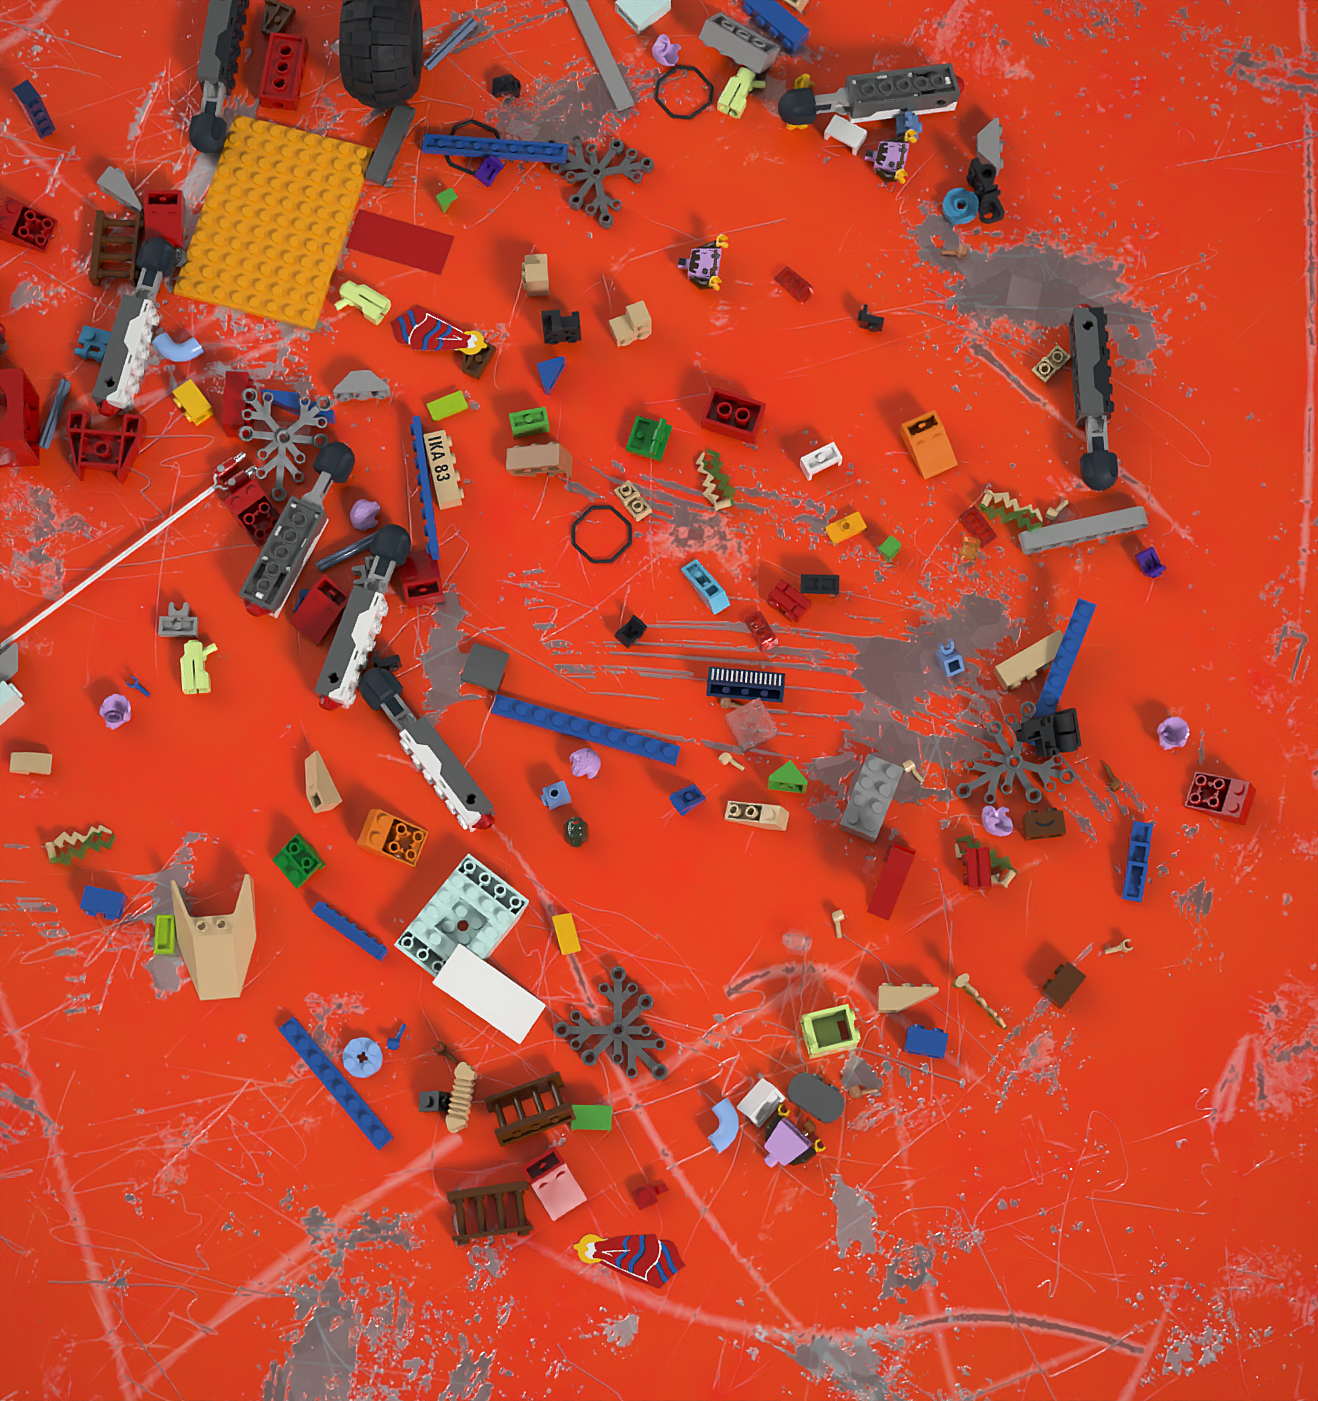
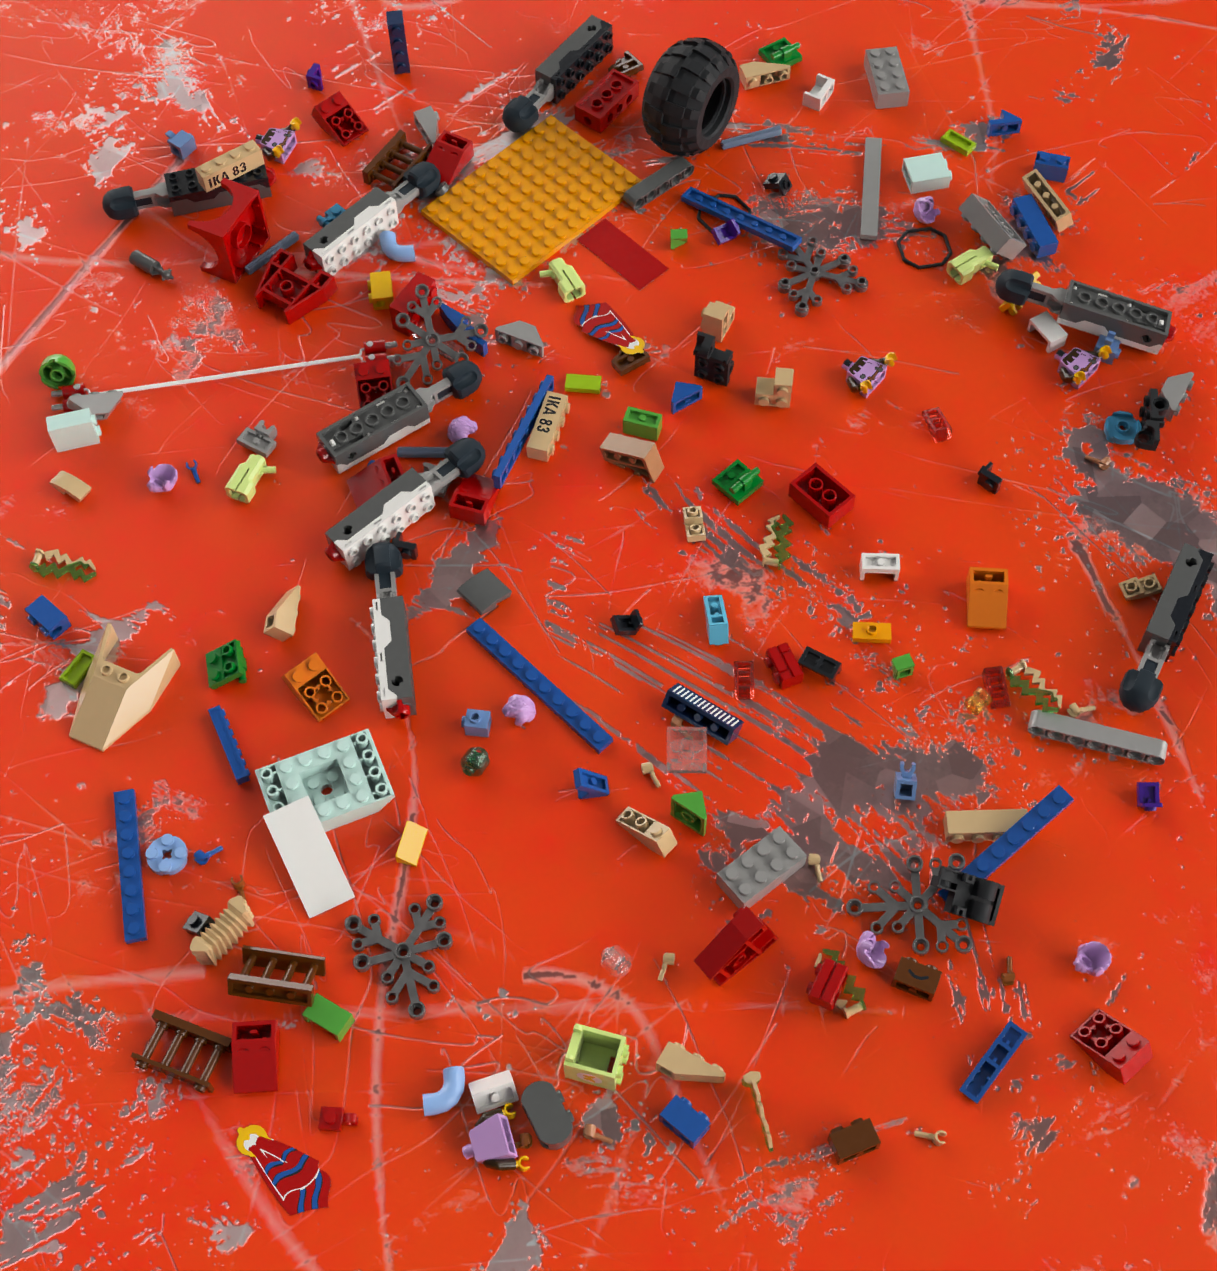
camera: 30 degrees right, 15 degrees down
black piece [571,505,632,563] -> none

